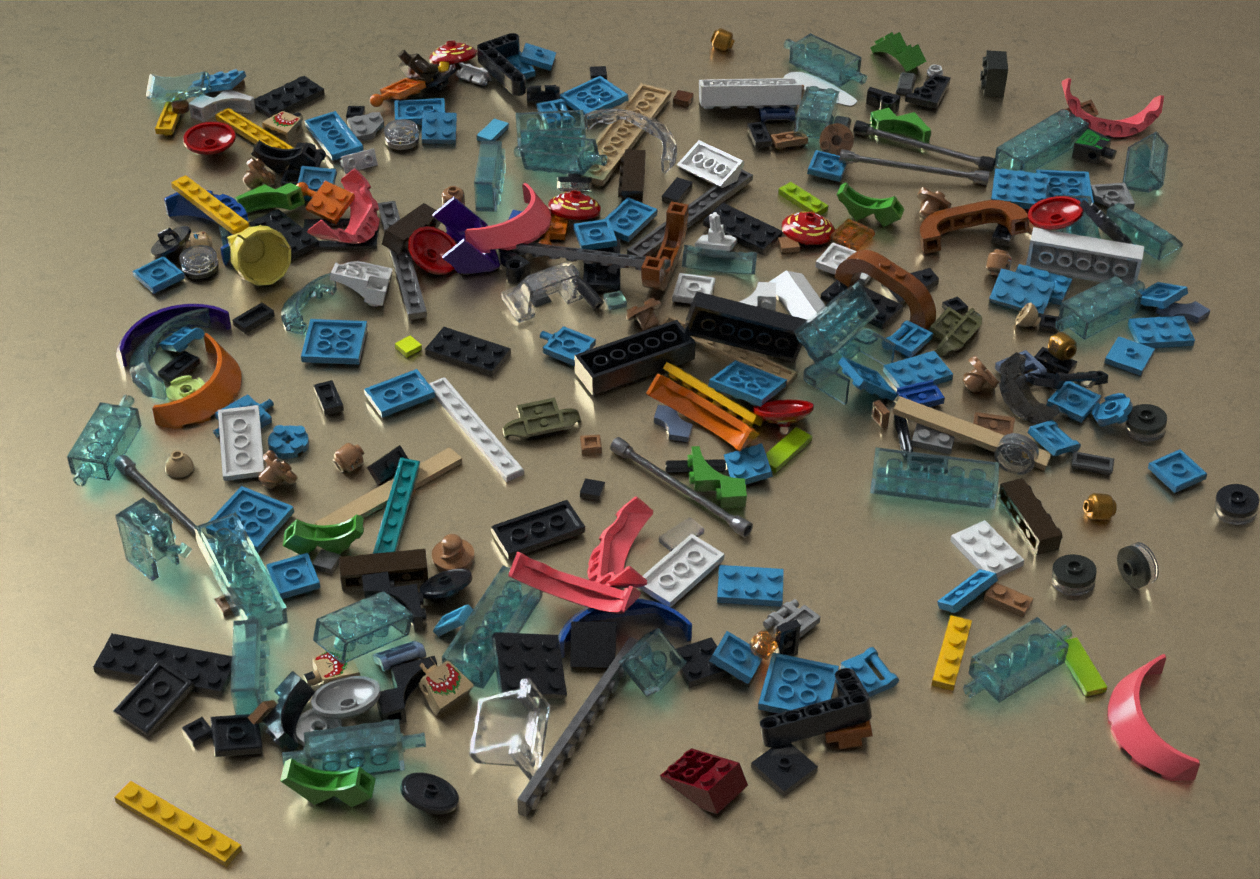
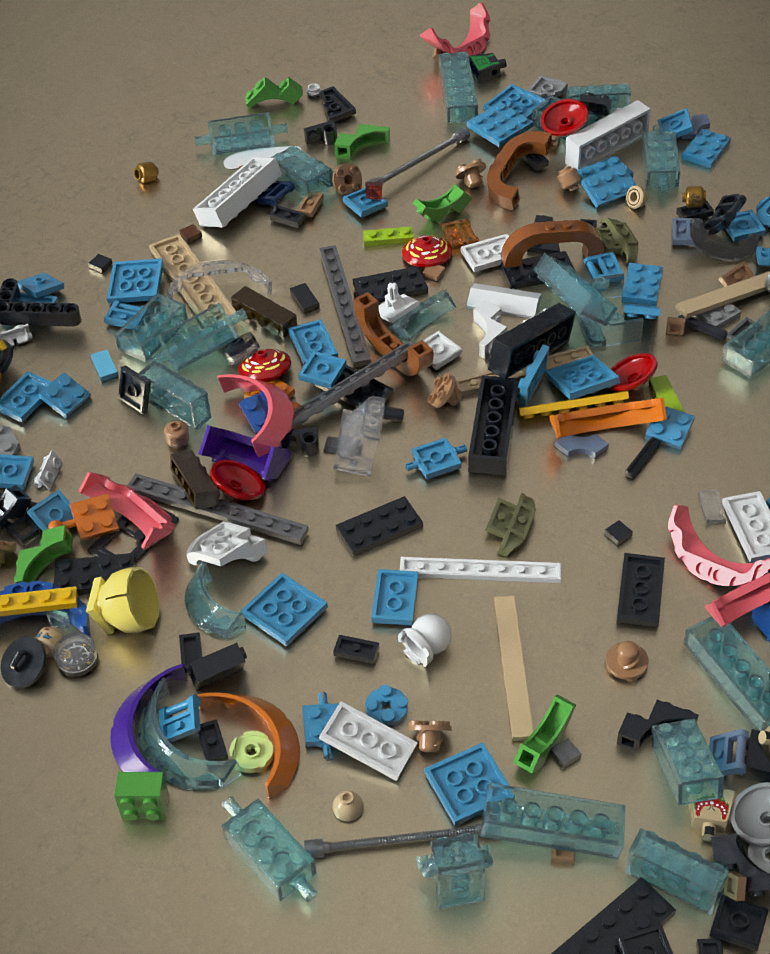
camera: 50 degrees left, 5 degrees up
dark azure plate [132,256,185,294] -> none
dark azure plate [266,553,321,600] -> none
medium nougat head [333,443,364,473] -> none
dark brown brick [339,549,428,591] -> none
black plate [366,445,409,485] -> none
teal tile [373,458,420,554] -> none
clear piece [384,119,419,150] -> none
neon yellow tile [395,335,422,358] -> none
black shield [420,568,473,601] -> none
medium azure tile [433,604,474,637] -> none
black hinge [526,85,560,103] -> none
medium nougat tile [580,435,602,455] -> none
clear light blue tile [604,291,627,311] -> none
flat silver hose [610,437,753,538] -> none
white slope [677,140,744,188] -> none
bright green arch [687,446,747,508] -> none
flat silver hose [853,120,996,172] -> none
dark grey tile [896,72,916,95] -> none
blue plate [896,380,945,407] -> none
medium nougat plate [962,356,1000,392] -> none
pearl dark grey brick [980,50,1008,97] -> none
black tile [1039,314,1060,334] -> none
dark azure plate [1104,336,1155,376] -> none
clear light blue slope [1123,131,1169,193] -> none
none -> bright green brick [114,772,169,821]
none -> black plate [118,365,151,414]
none -> black brick [188,642,247,691]
none -> clear red tile [366,182,383,200]
none -> white tile [398,614,452,667]
none -> dark azure plate [517,345,550,408]

